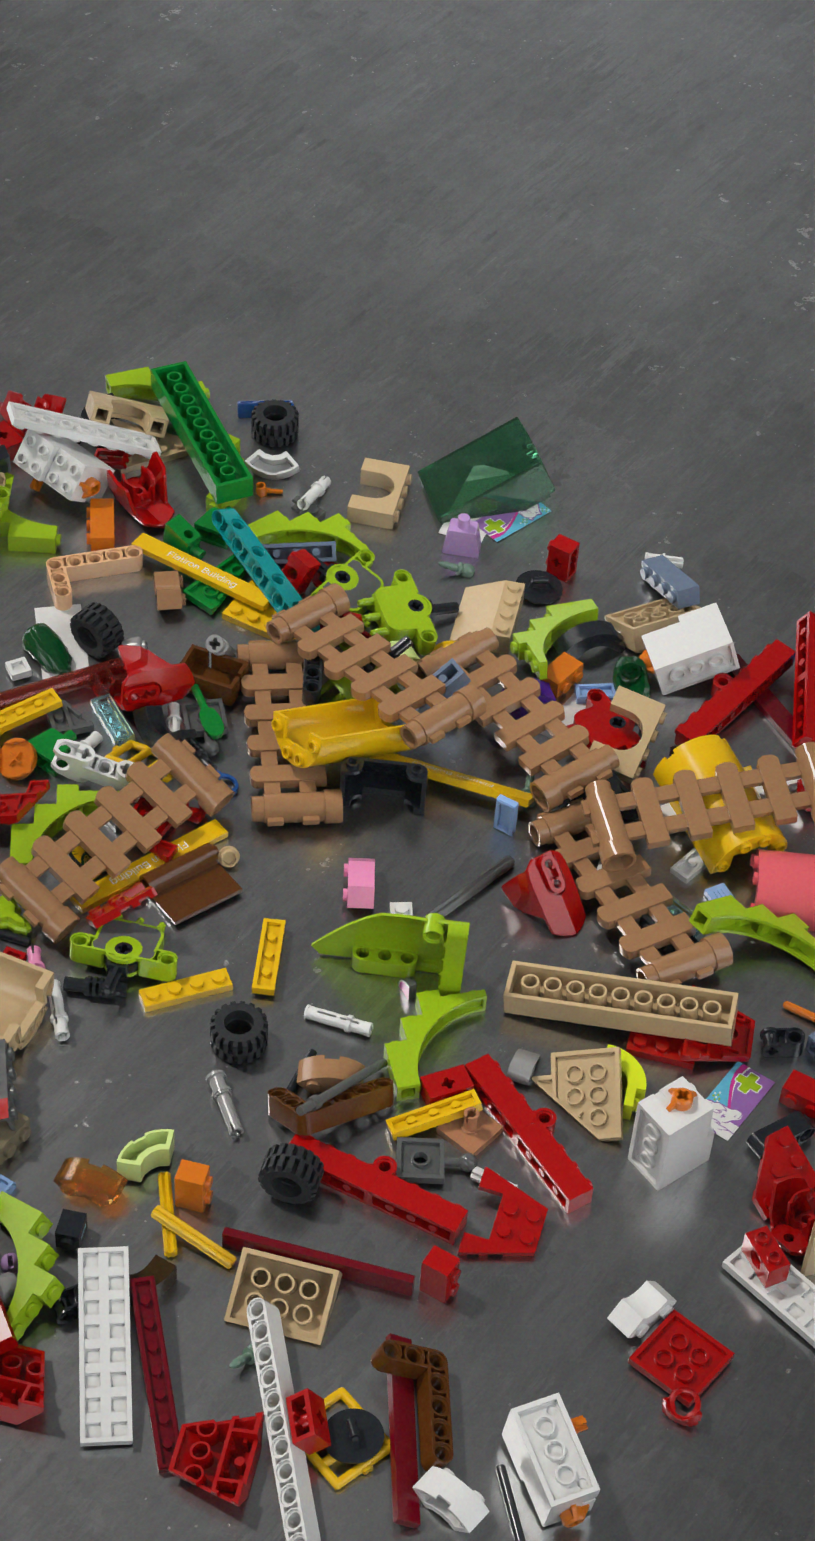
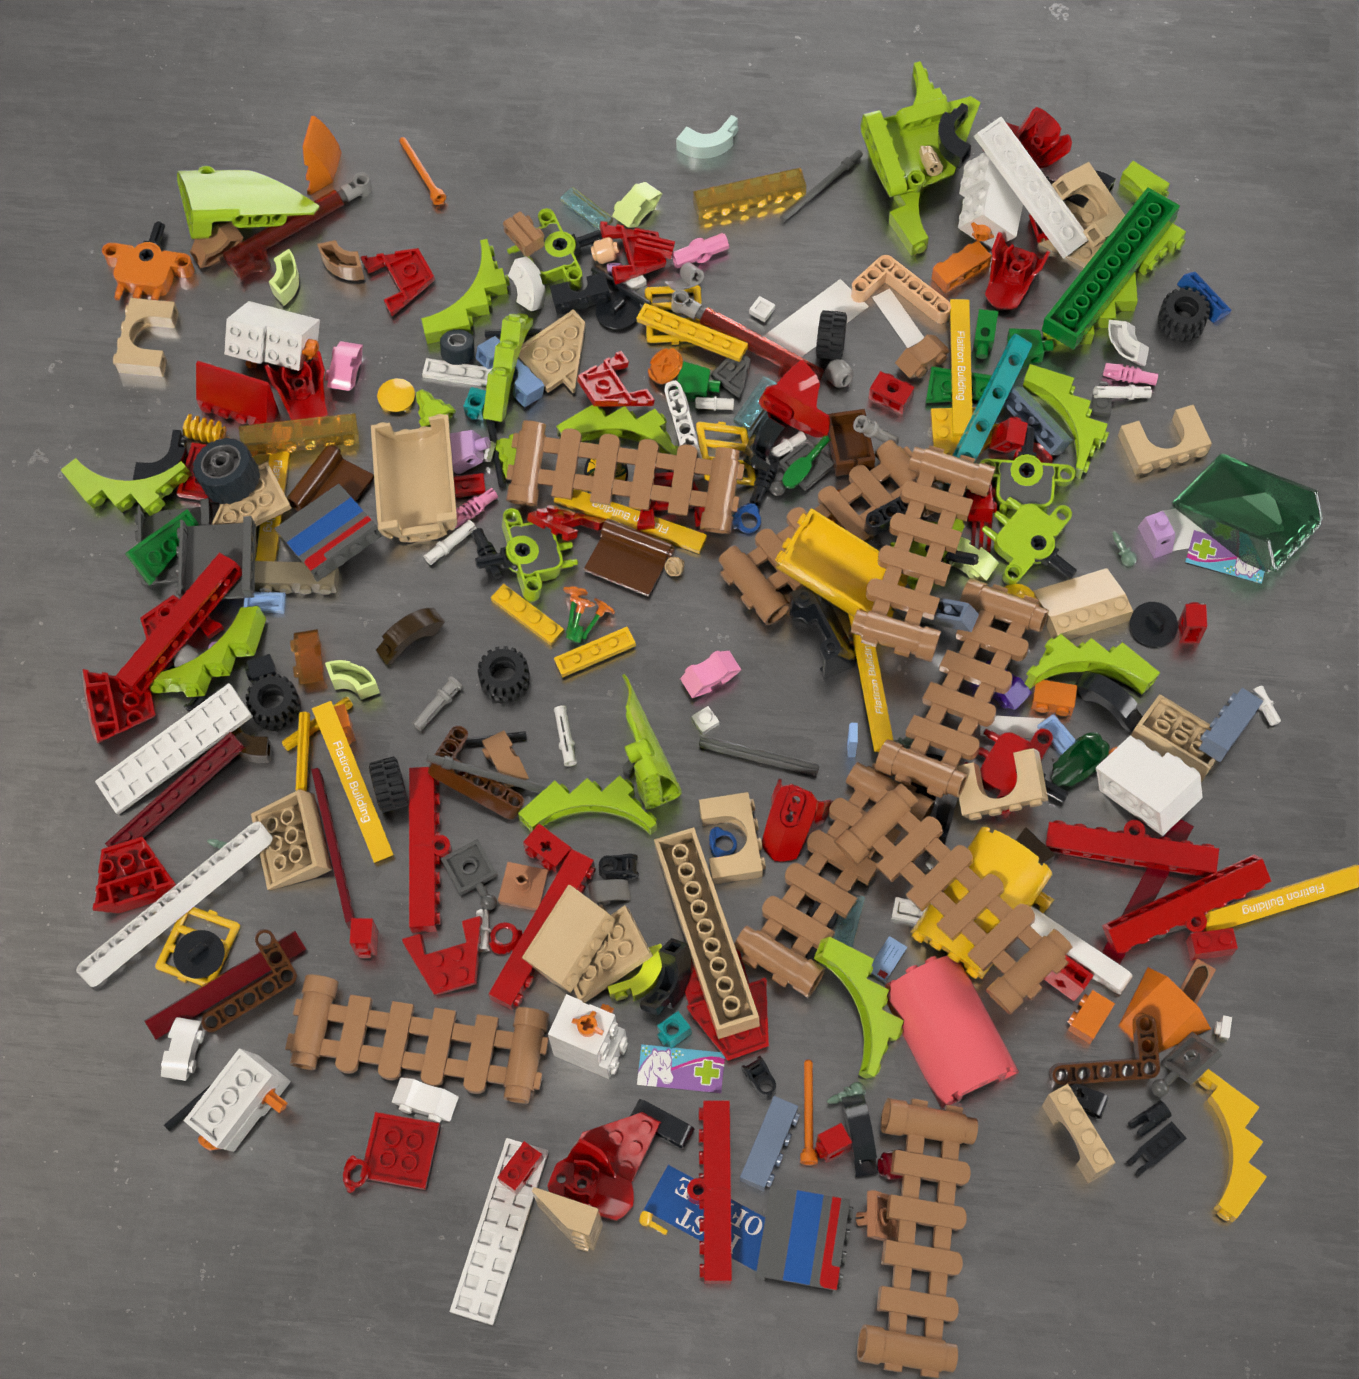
camera: 65 degrees right, 20 degrees up
dark green hair [22,623,72,677] -> none
orange hand [256,482,283,497] -> none
red brick [286,1388,331,1455] -> none
yellow plate [386,1089,483,1141] -> none
none -> black tyre [245,673,301,730]
none -> medium nougat fence [285,975,550,1104]
none -> yellow tile [312,701,394,863]
none -> dark brown arch [376,608,445,665]
none -> red piece [489,922,522,954]
none -> tan slope [522,885,616,993]
none -> plant [563,586,615,643]
none -> black piece [599,853,639,880]
none -> black arch [639,938,691,1016]
none -> teal brick [657,1011,692,1049]
none -> tan arch [699,792,766,885]
none -> blue piece [709,827,737,858]
none -> red brick [868,371,915,415]
none -> white sticker [872,289,924,348]
none -> bright pink hinge [1103,363,1158,386]

